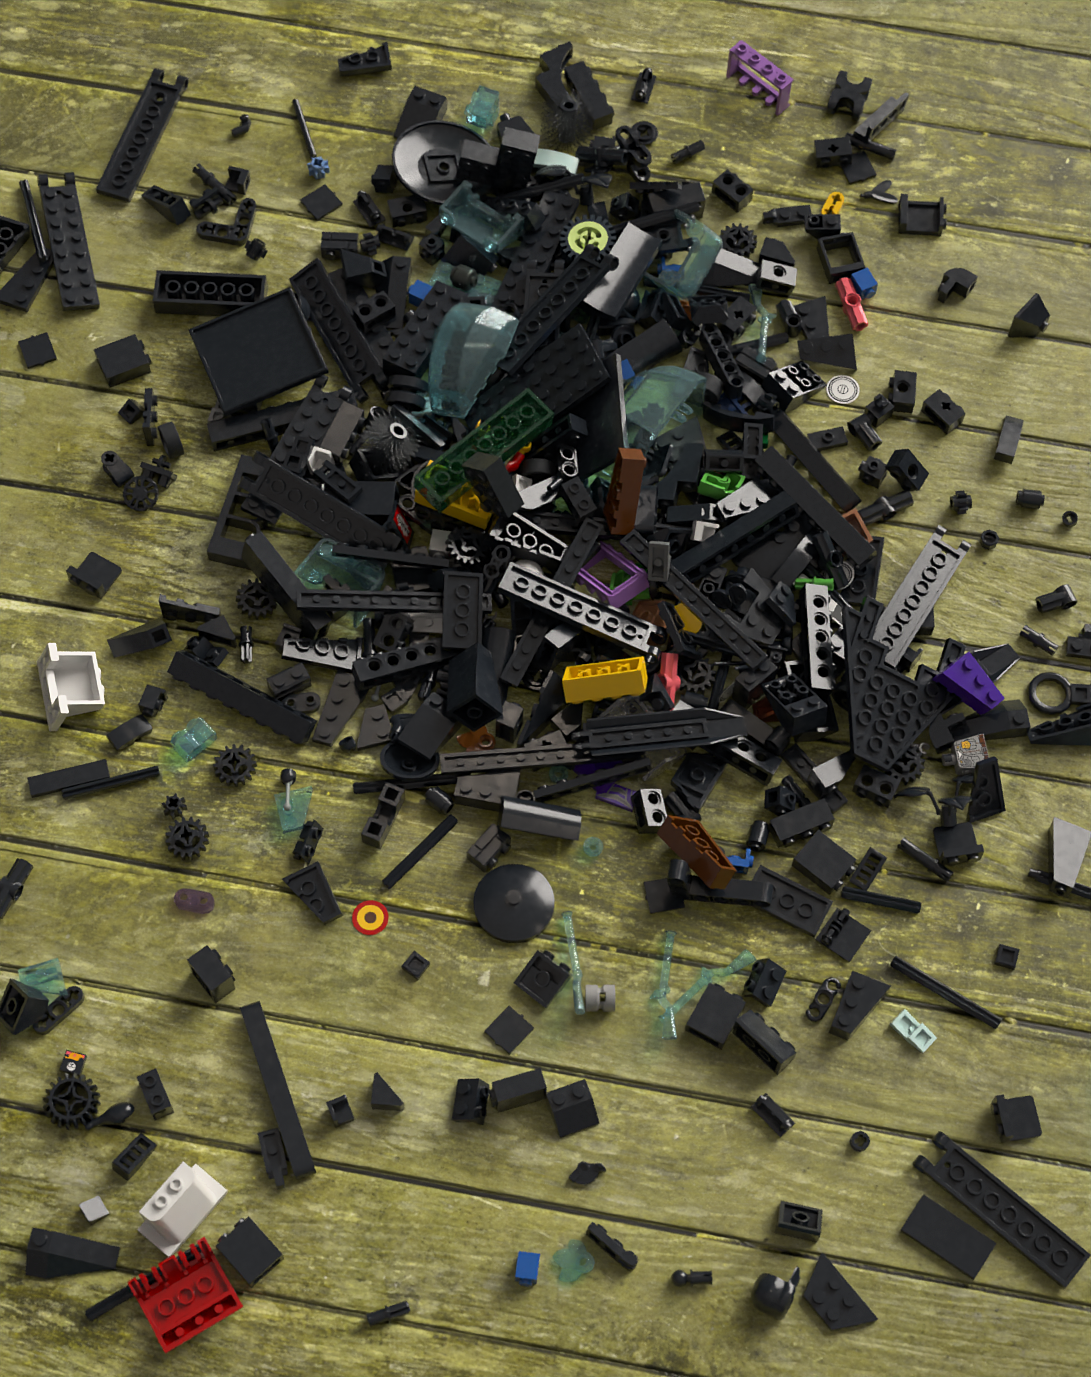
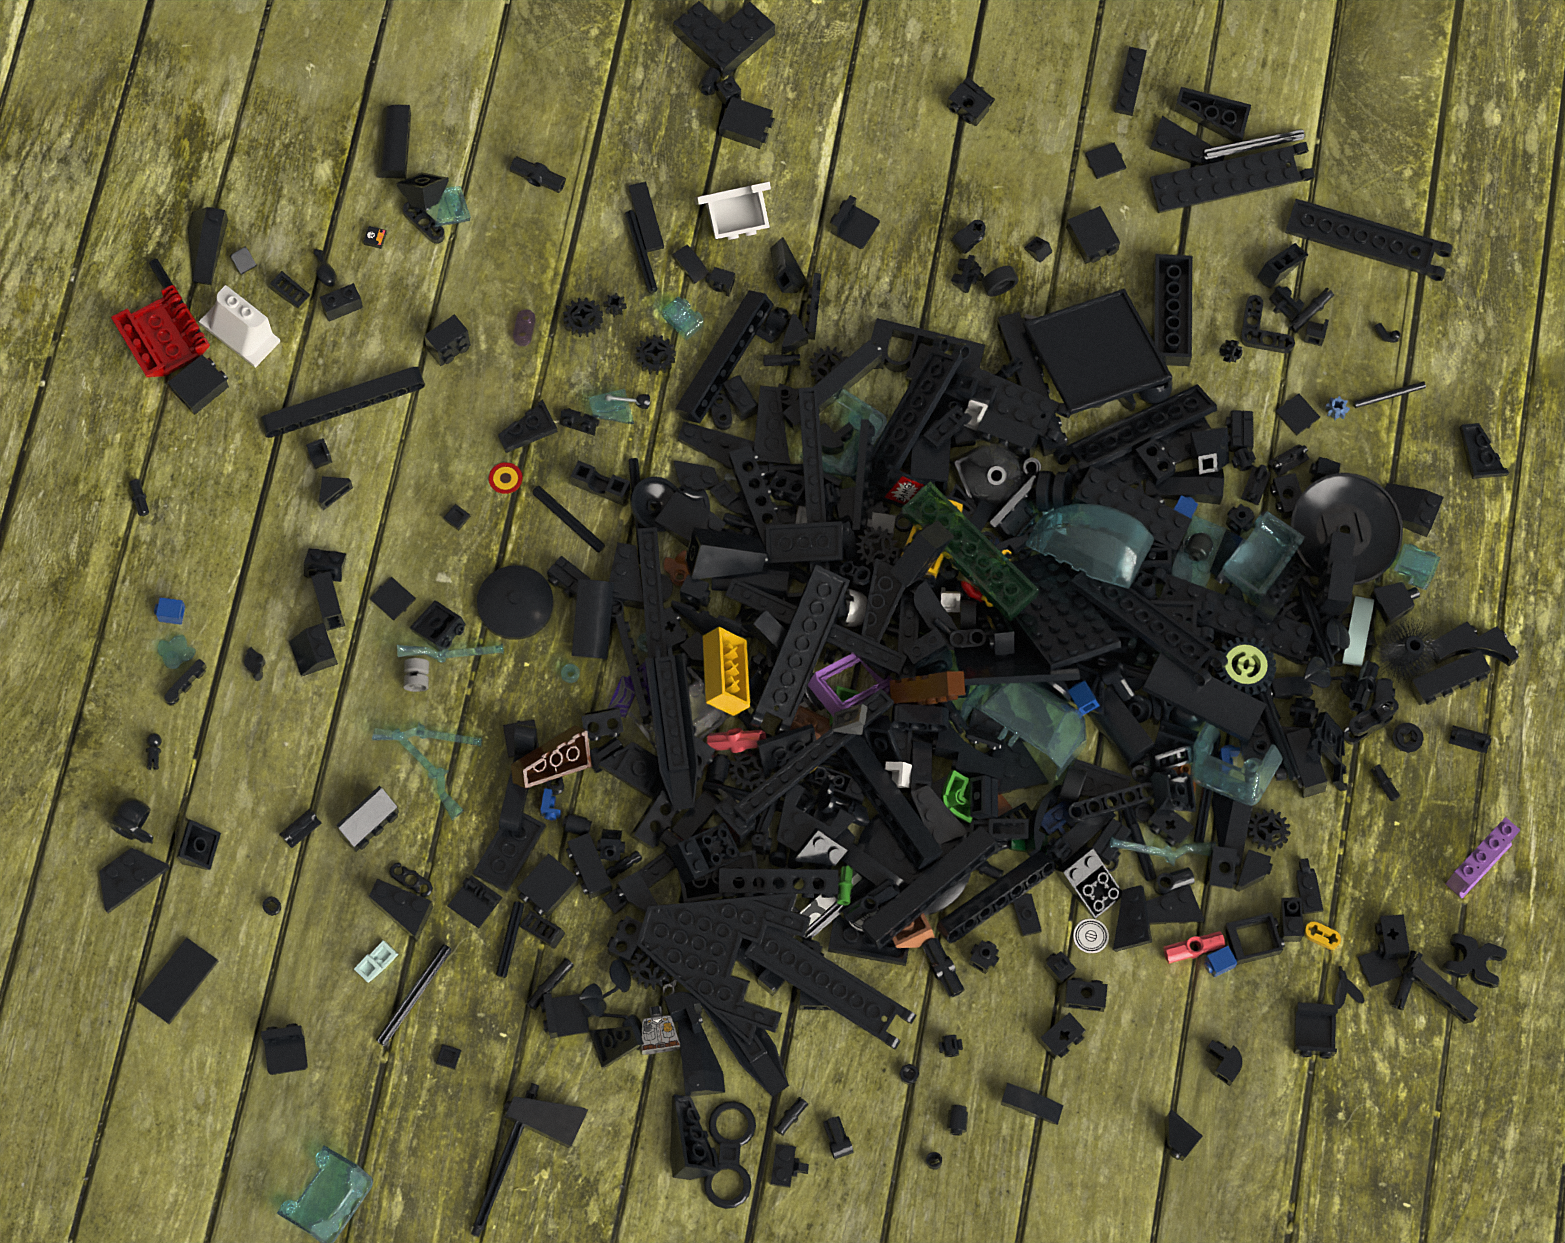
camera: 90 degrees right, 5 degrees up
black gear [43,1073,101,1130] -> none
black wheel [123,476,159,512] -> none
black wing [142,388,158,446] -> none
black hinge [258,1128,288,1190] -> none
black hinge [339,736,356,753] -> none
black brick [425,786,455,815] -> none
black slope [639,673,675,712] -> none
black brick [685,982,746,1050] -> none
black brick [712,169,754,213] -> none
black bracket [742,958,787,1007] -> none
black piece [847,414,882,451] -> none
black brick [885,449,929,491] -> none
black hinge [912,1131,1091,1289] -> none
dark purple wedge [932,652,1005,715] -> none

